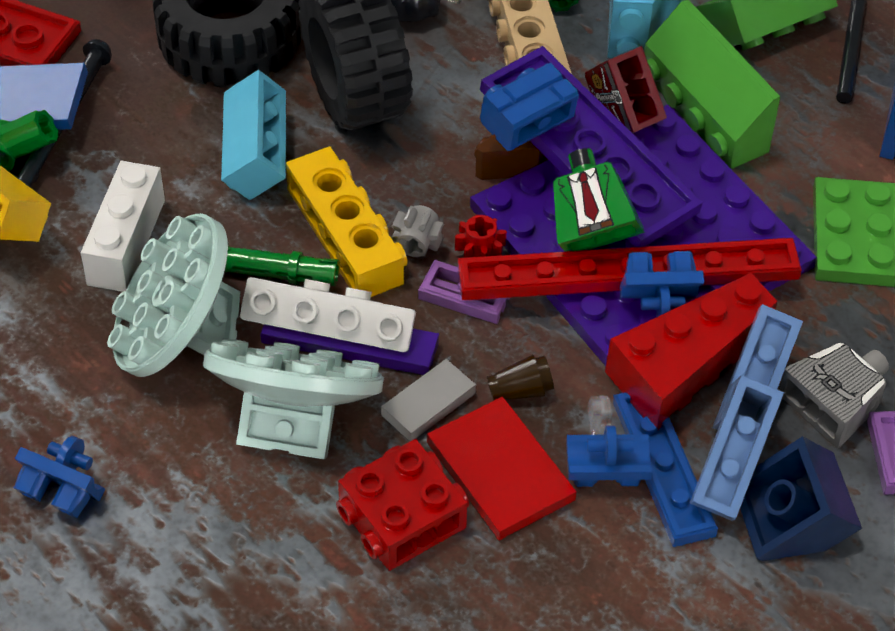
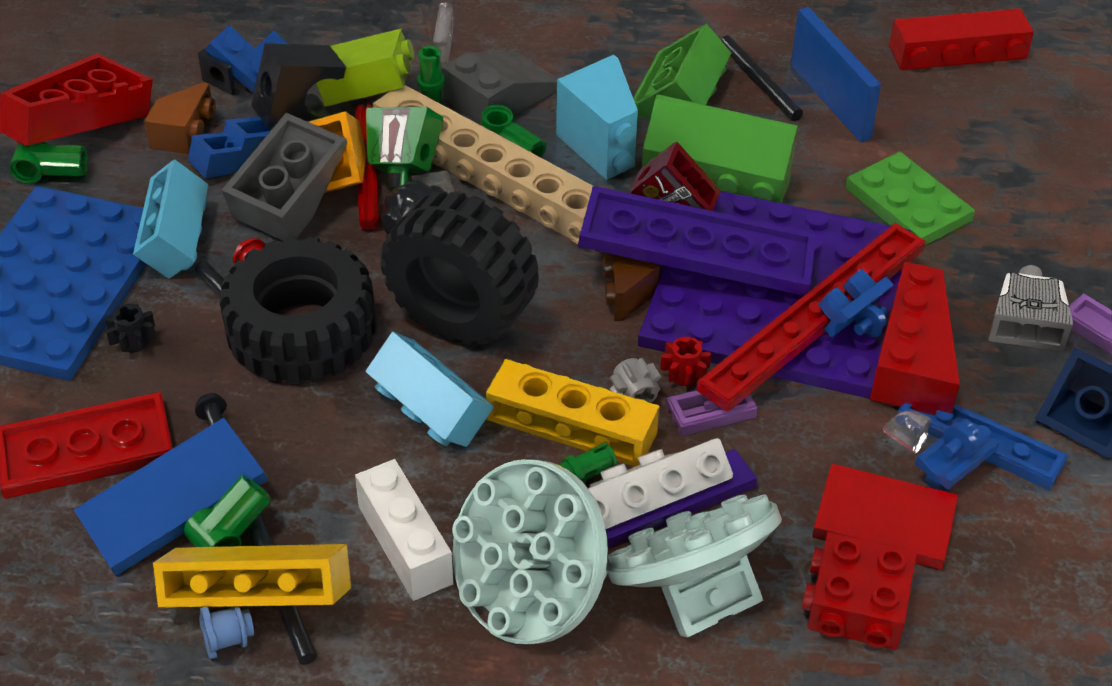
camera: 40 degrees left, 5 degrees down
light grey tile [381,359,476,441] -> none
blue brick [480,63,579,151] -> none
dark brown cone [487,354,554,401] -> none
green torso [553,148,645,252] -> none
medium blue bracket [690,304,803,521] -> none

